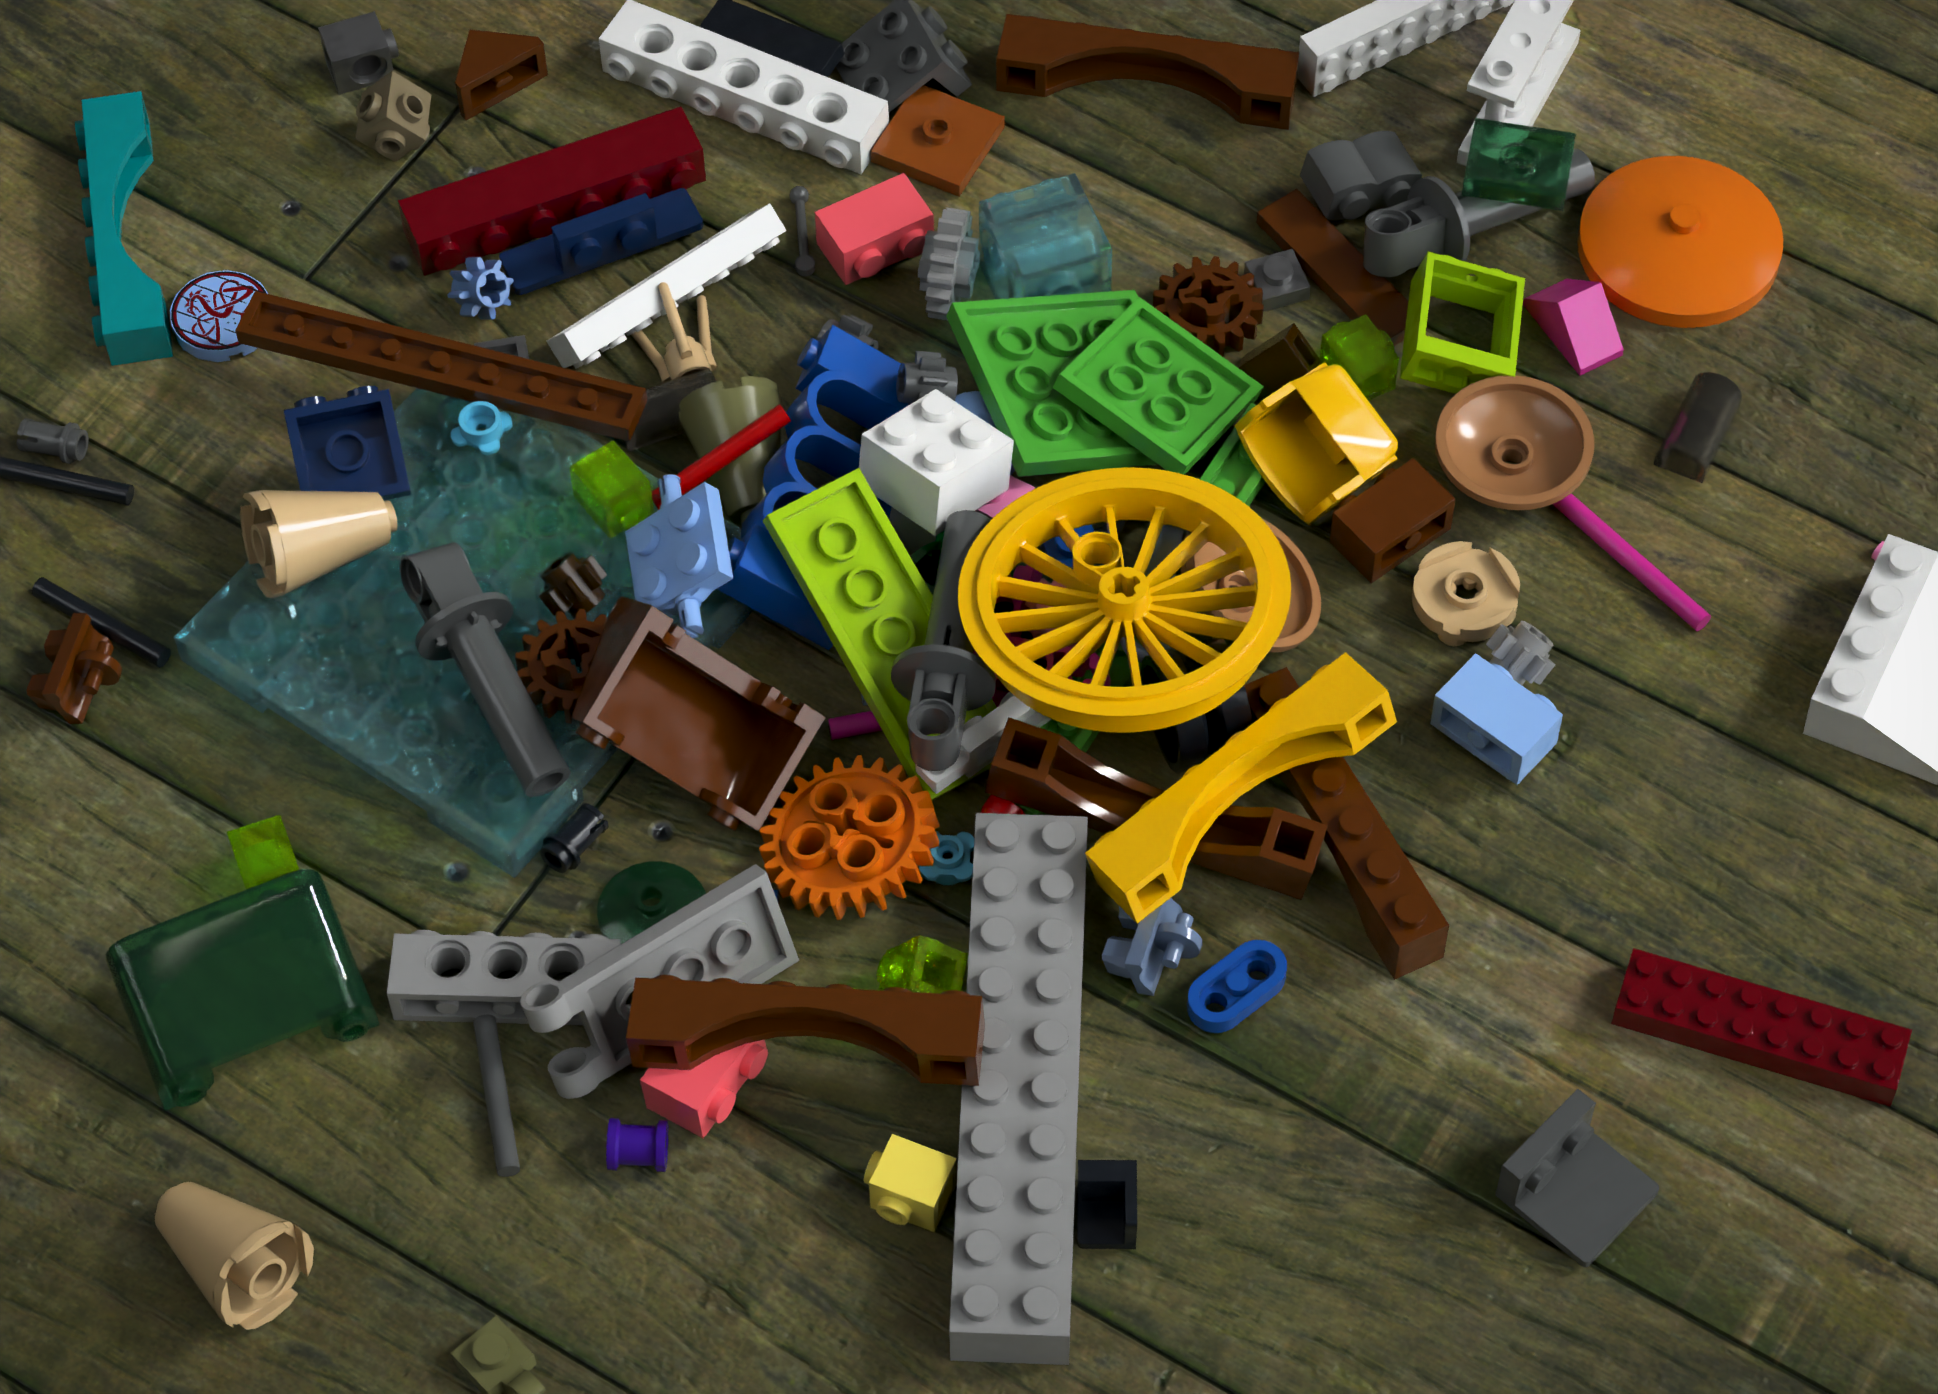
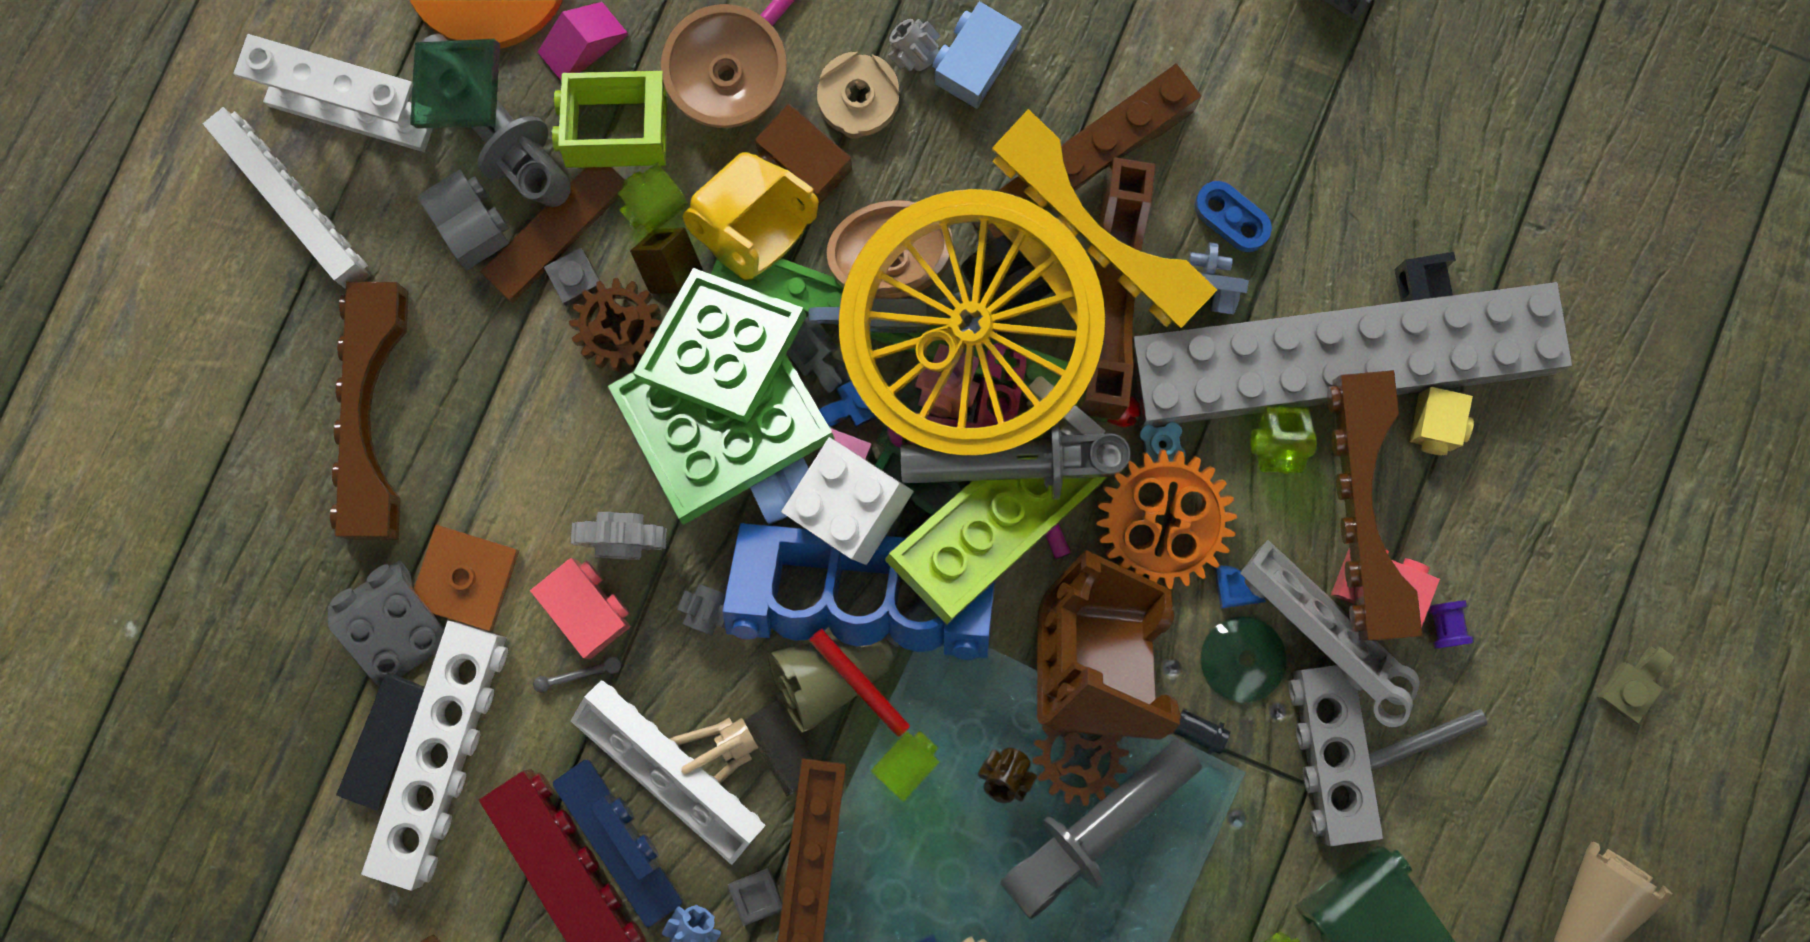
camera: 100 degrees left, 25 degrees up
medium azure plate [451,401,512,455] -> none
light blue plate [625,474,733,638] -> none
dark grey gear [896,351,958,405] -> none
clear light blue brick [979,173,1112,299] -> none

